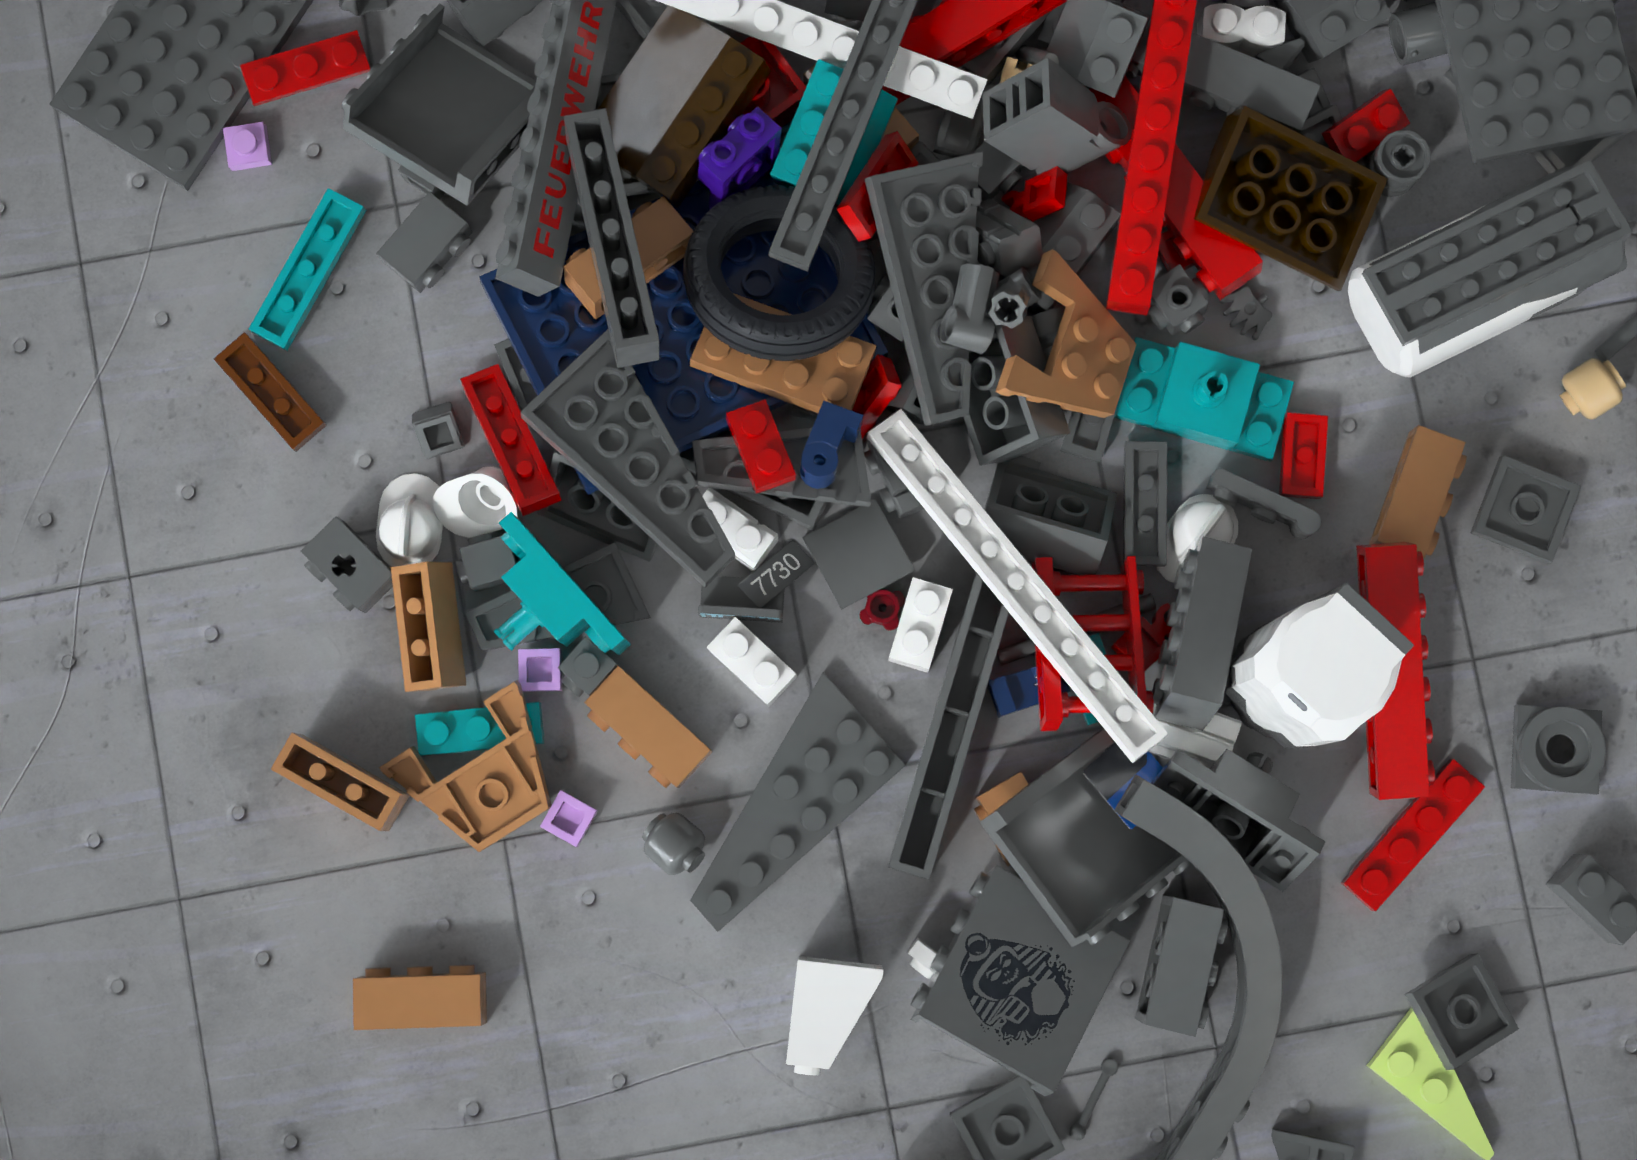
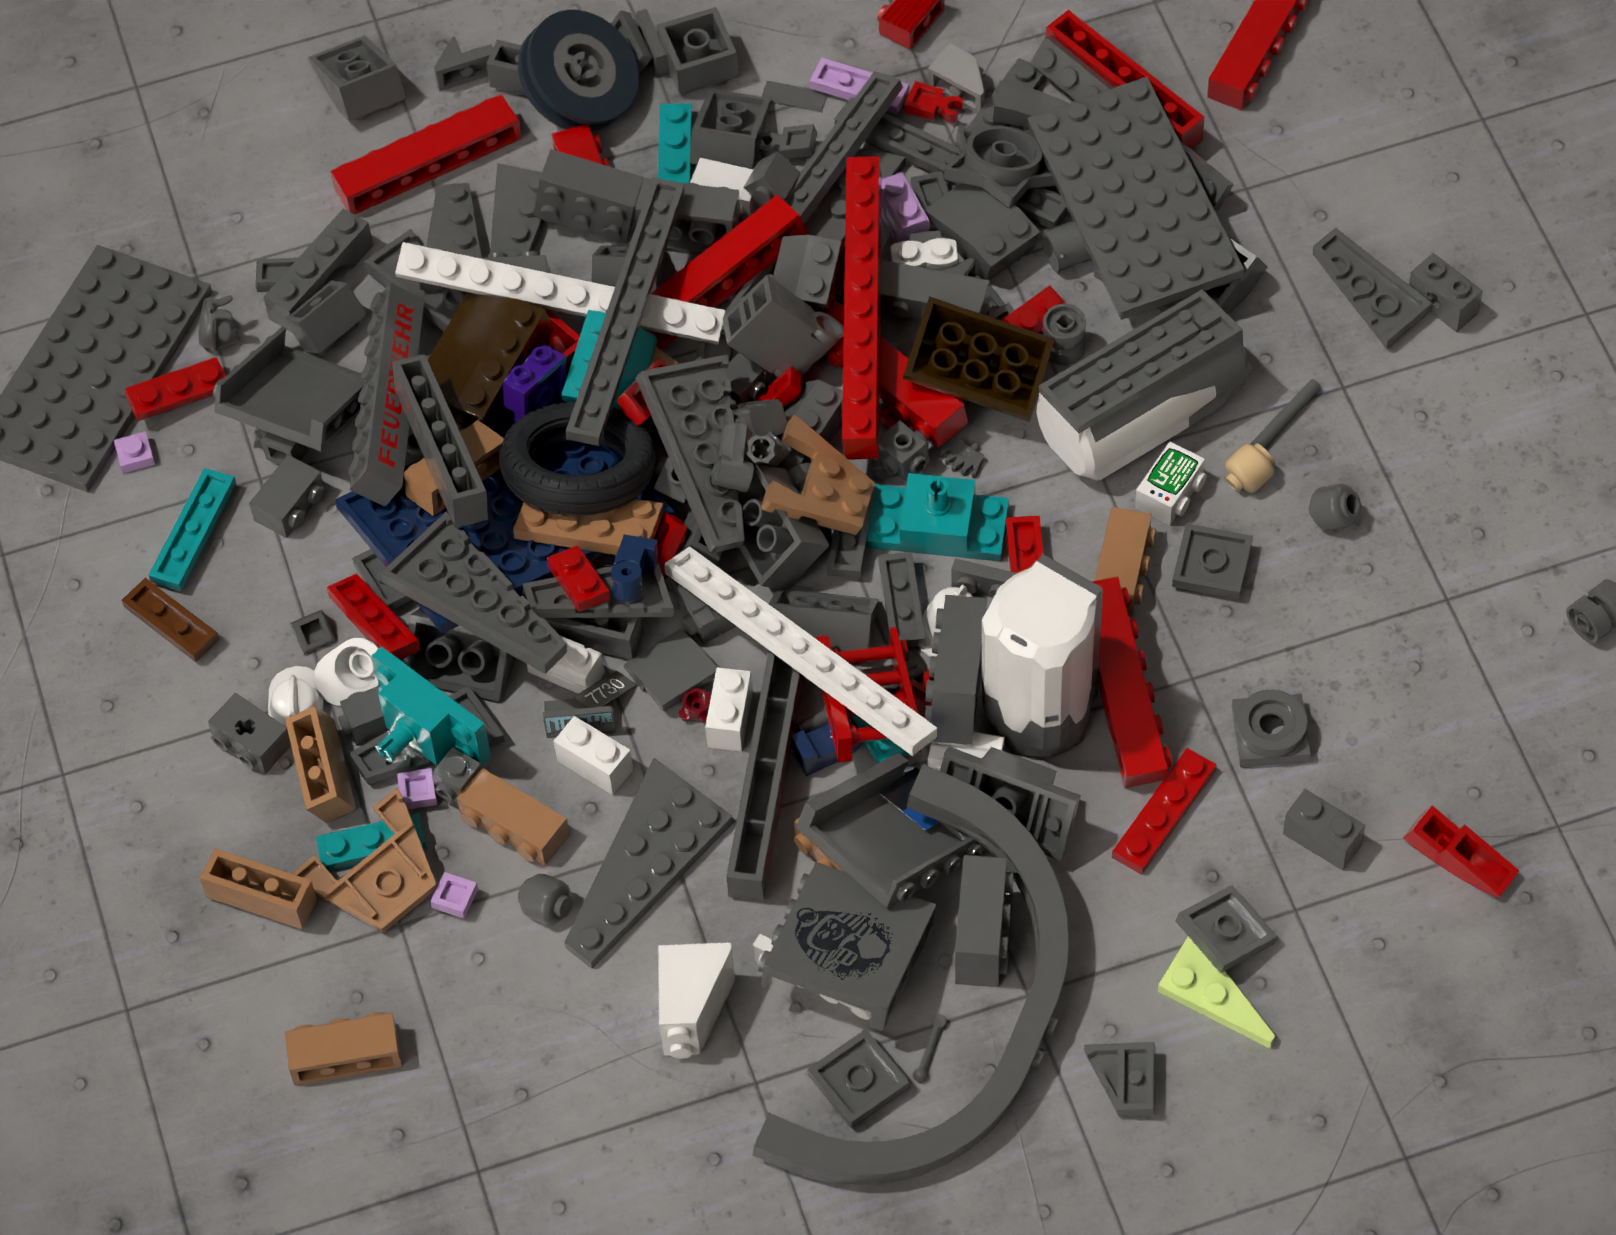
camera: 10 degrees left, 25 degrees down
none -> brick [1135,442,1207,525]

